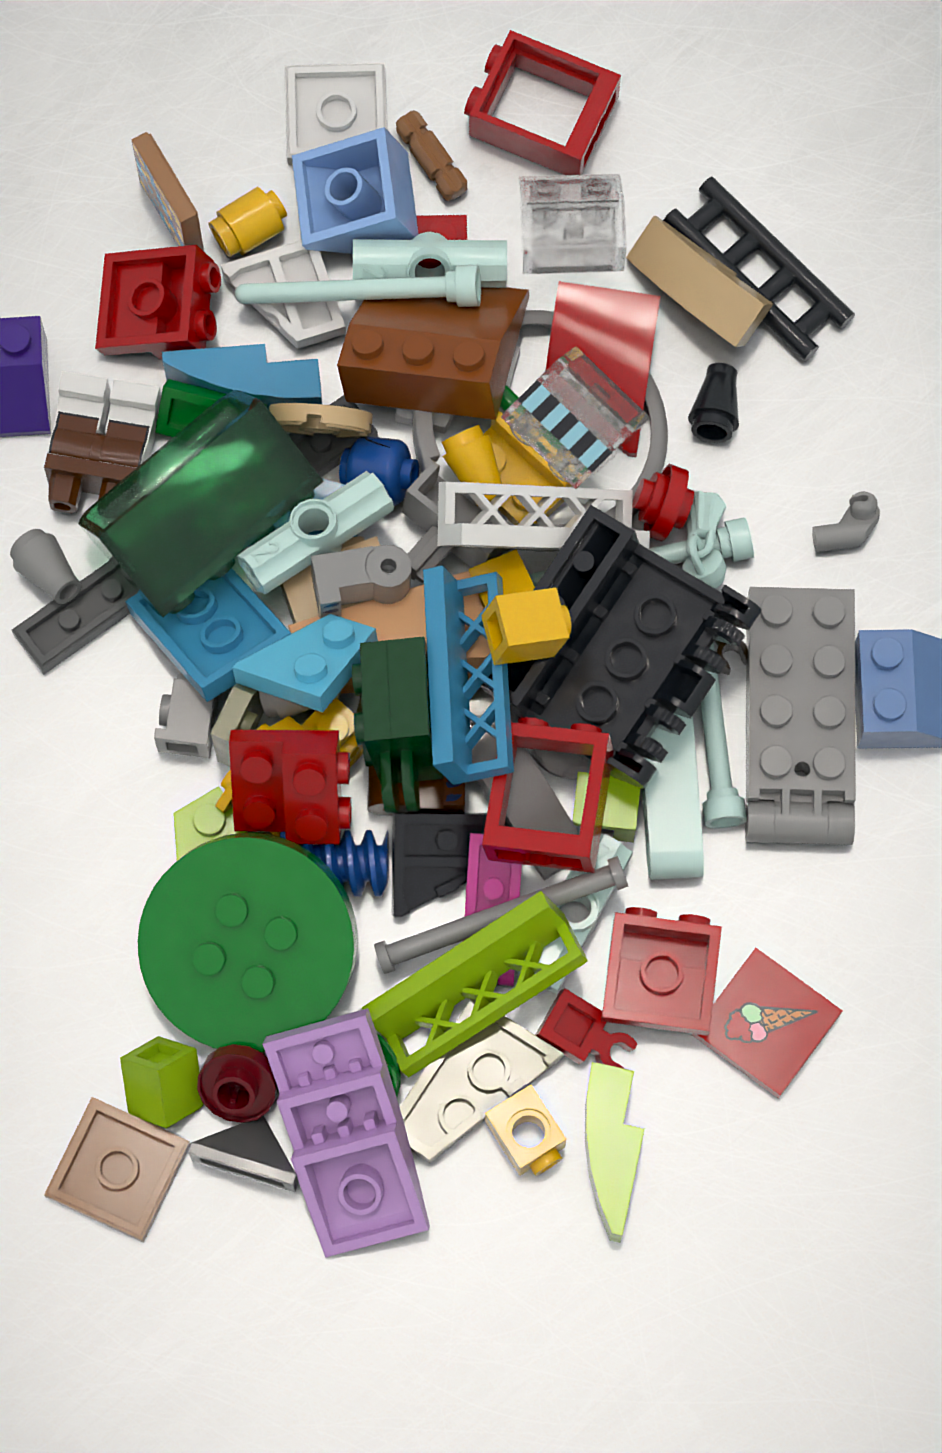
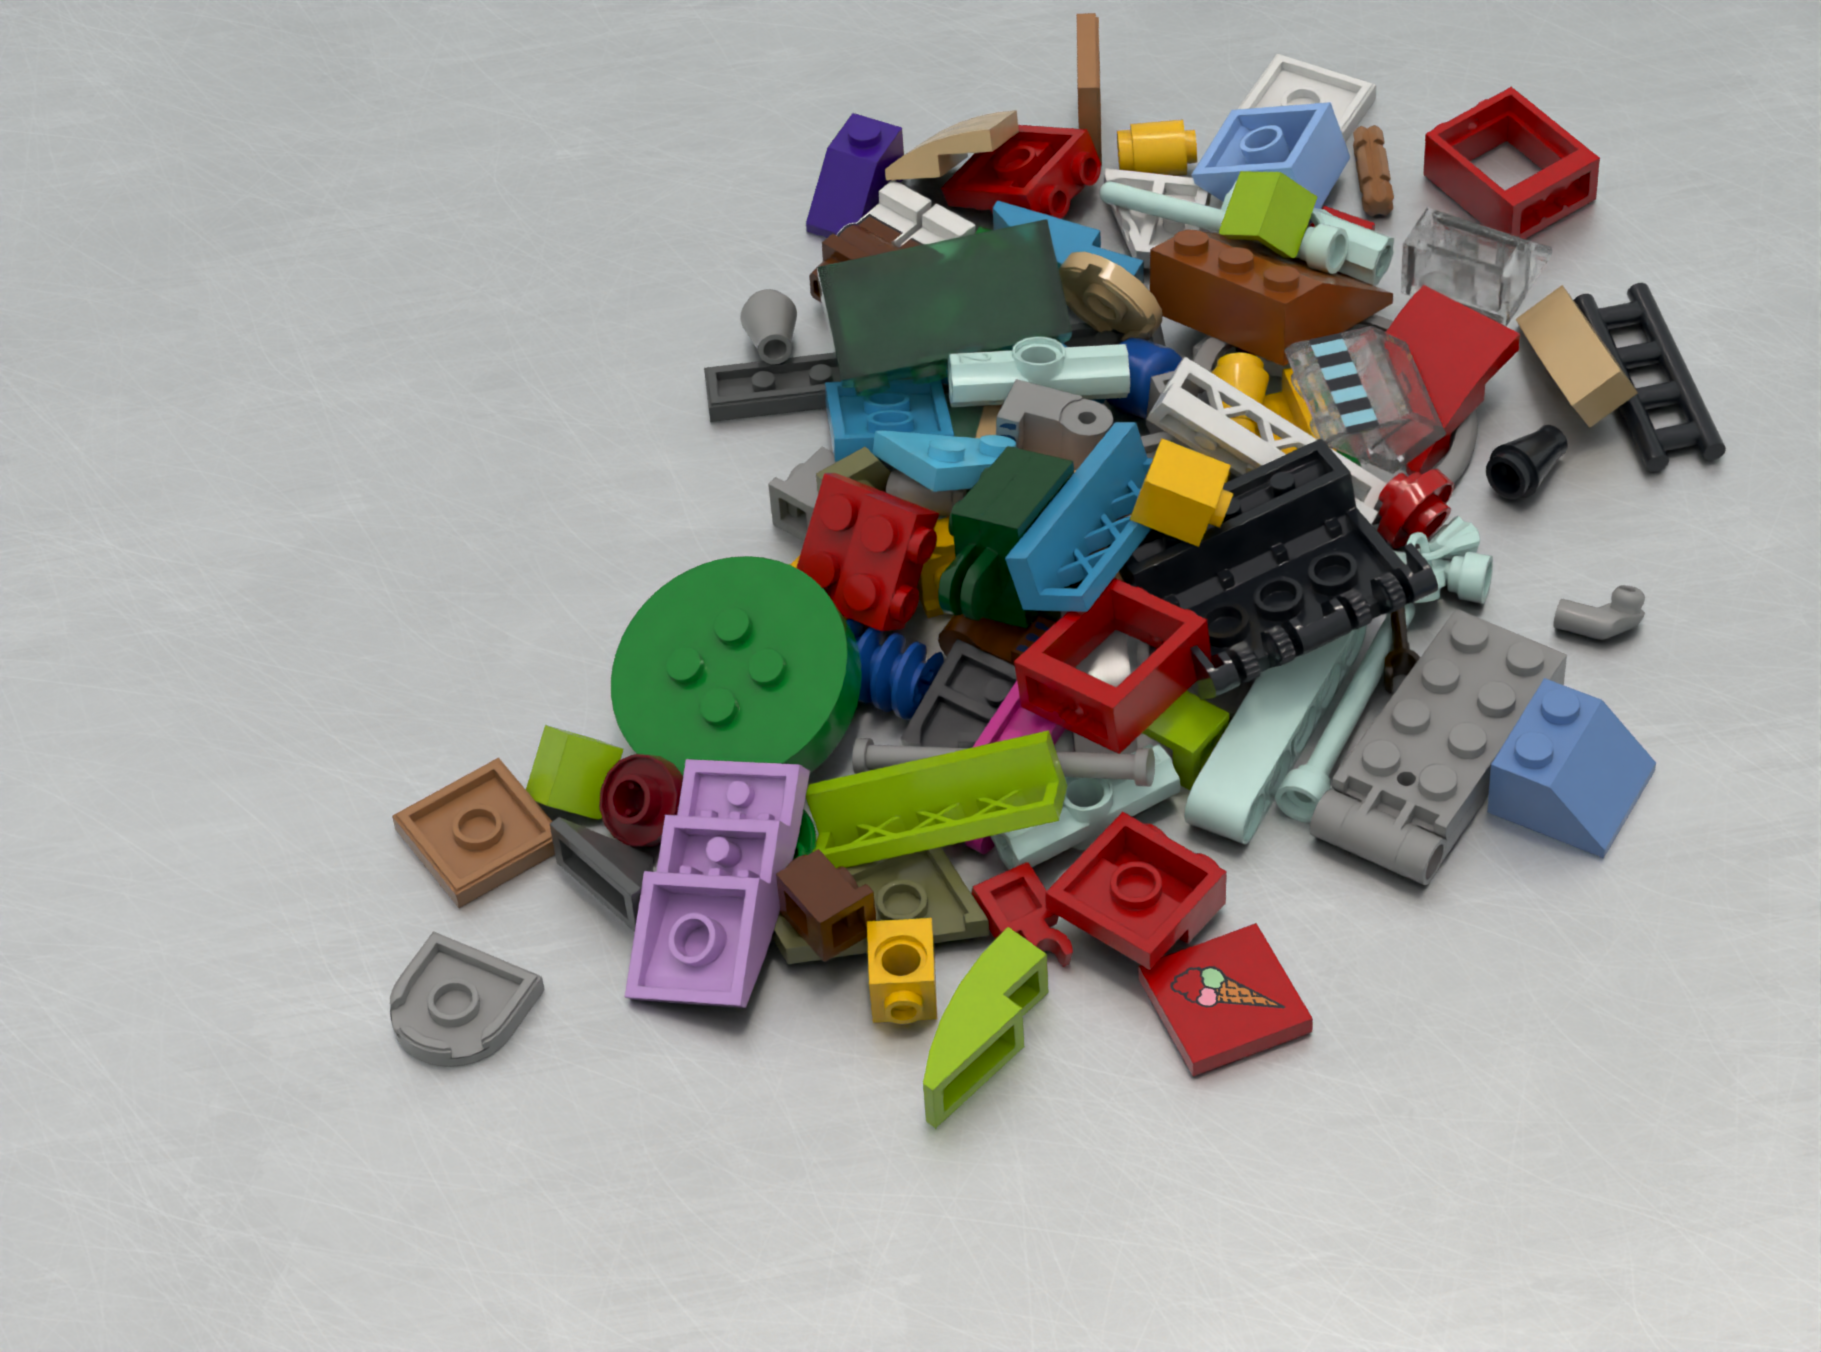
camera: 35 degrees right, 25 degrees down
none -> light grey tile [390,931,545,1067]
none -> reddish brown brick [776,849,876,962]
none -> tan slope [885,110,1019,180]
none -> lime panel [1219,171,1317,258]

